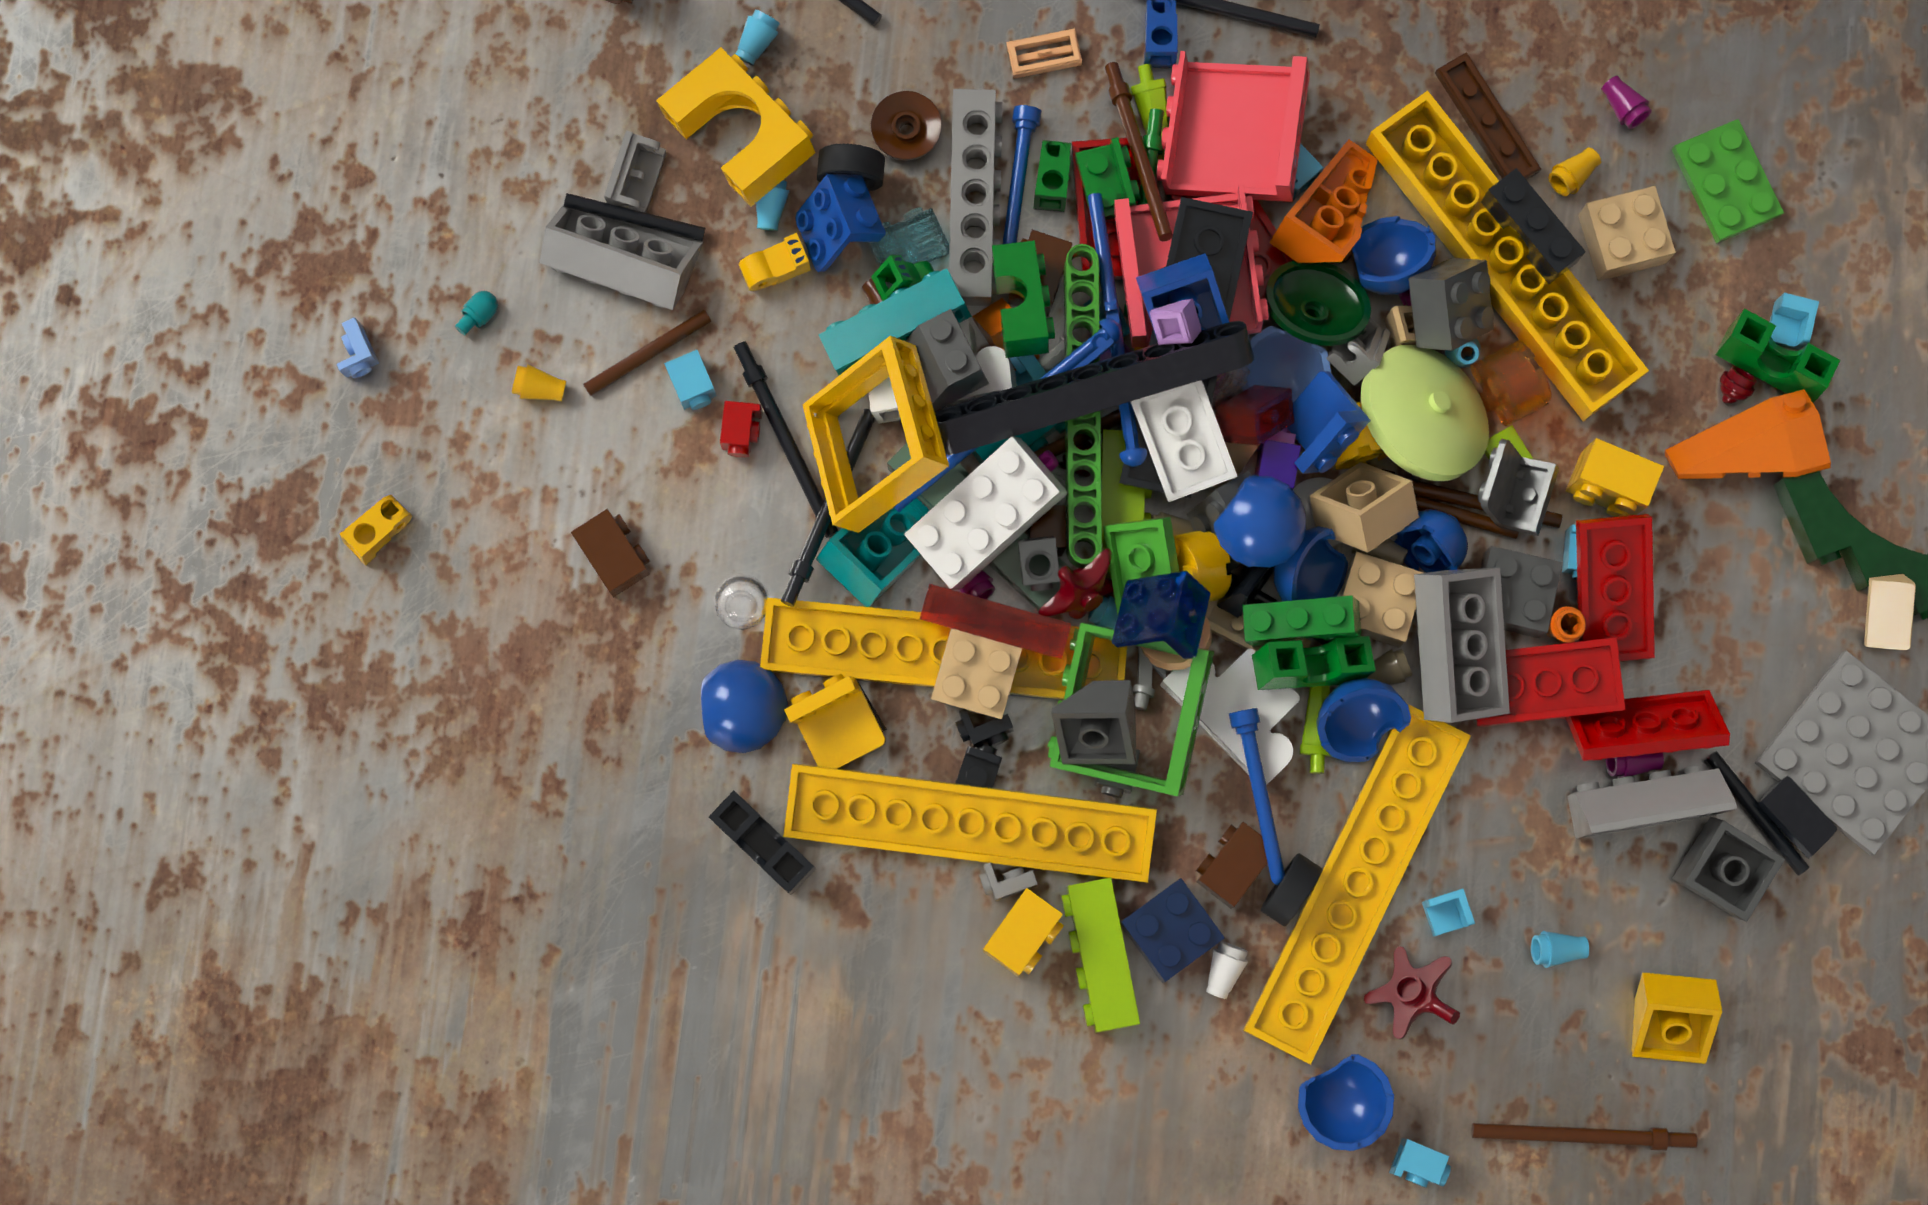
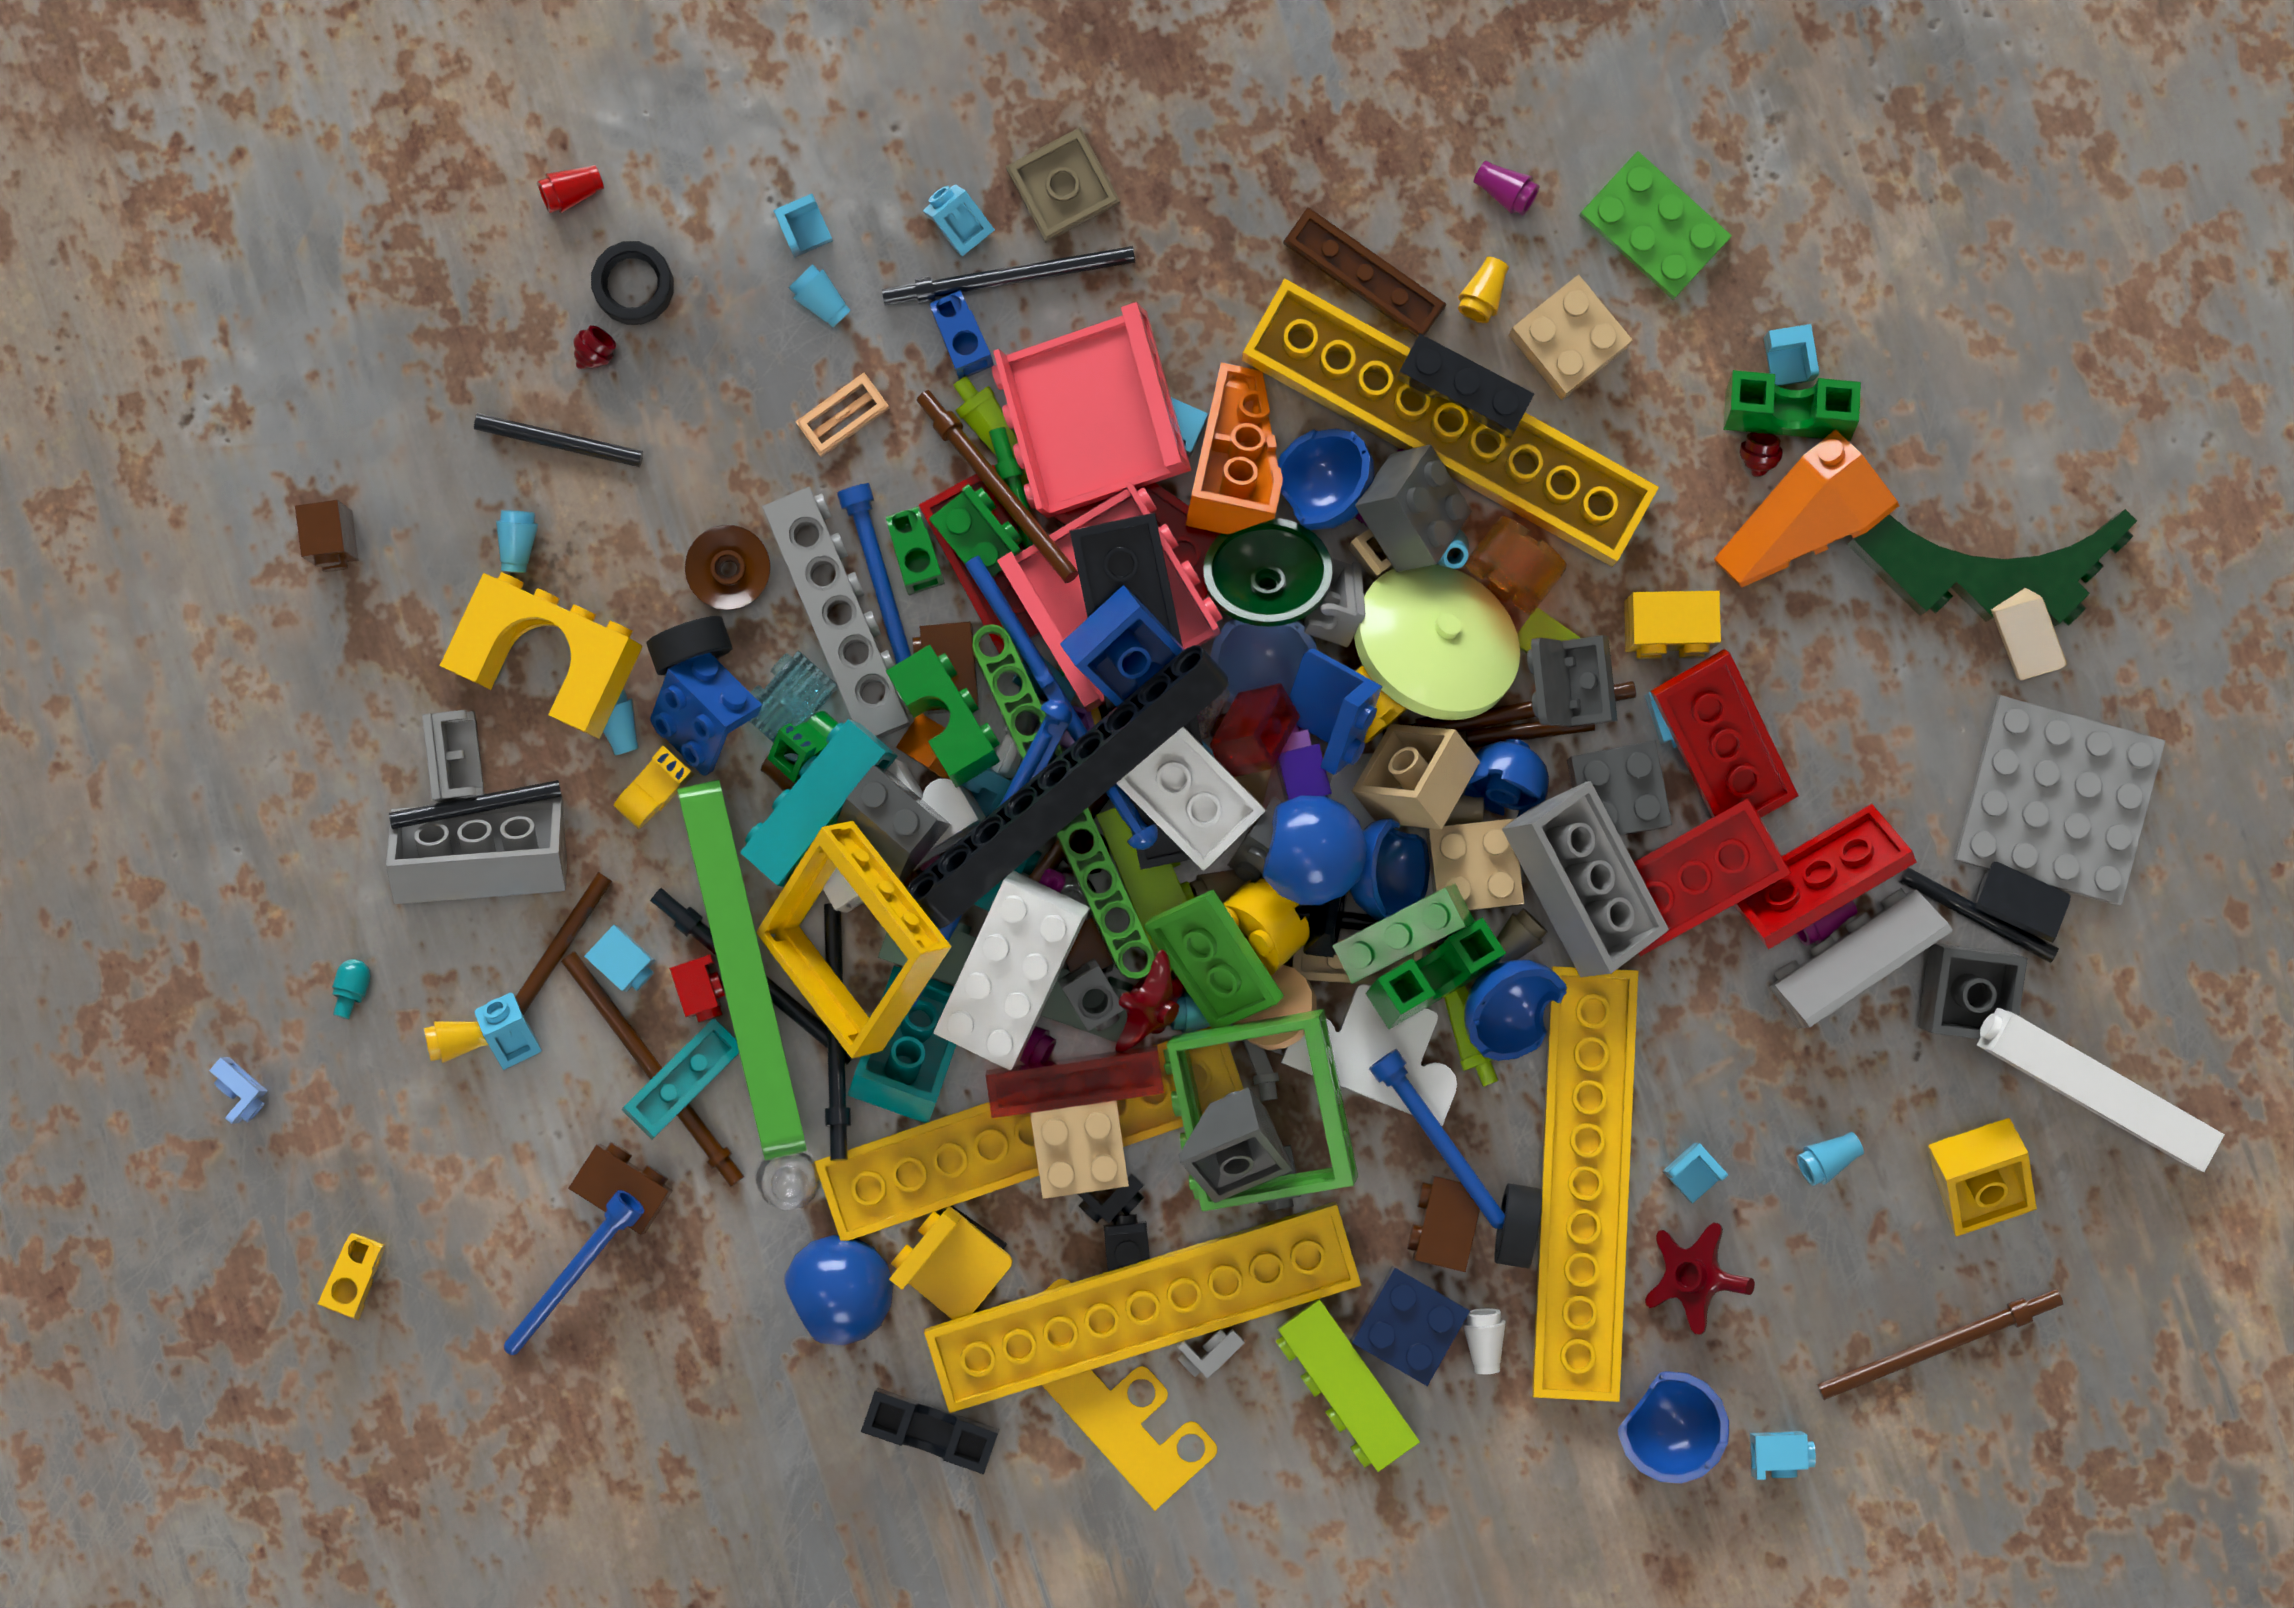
camera: 25 degrees left, 5 degrees up
yellow brick [983,888,1064,977] -> none
clear blue bracket [1112,571,1211,659] -> none
lavender slope [1149,299,1201,345] -> none
orange cone [1547,606,1586,643] -> none
none -> medium azure bracket [474,993,542,1070]
none -> blue piece [504,1190,644,1355]
none -> reddish brown bar [561,951,744,1187]
none -> teal plate [622,1018,739,1140]
none -> bright green beam [677,779,807,1161]
none -> yellow piece [1042,1278,1217,1511]
none -> white brick [1976,1008,2225,1172]

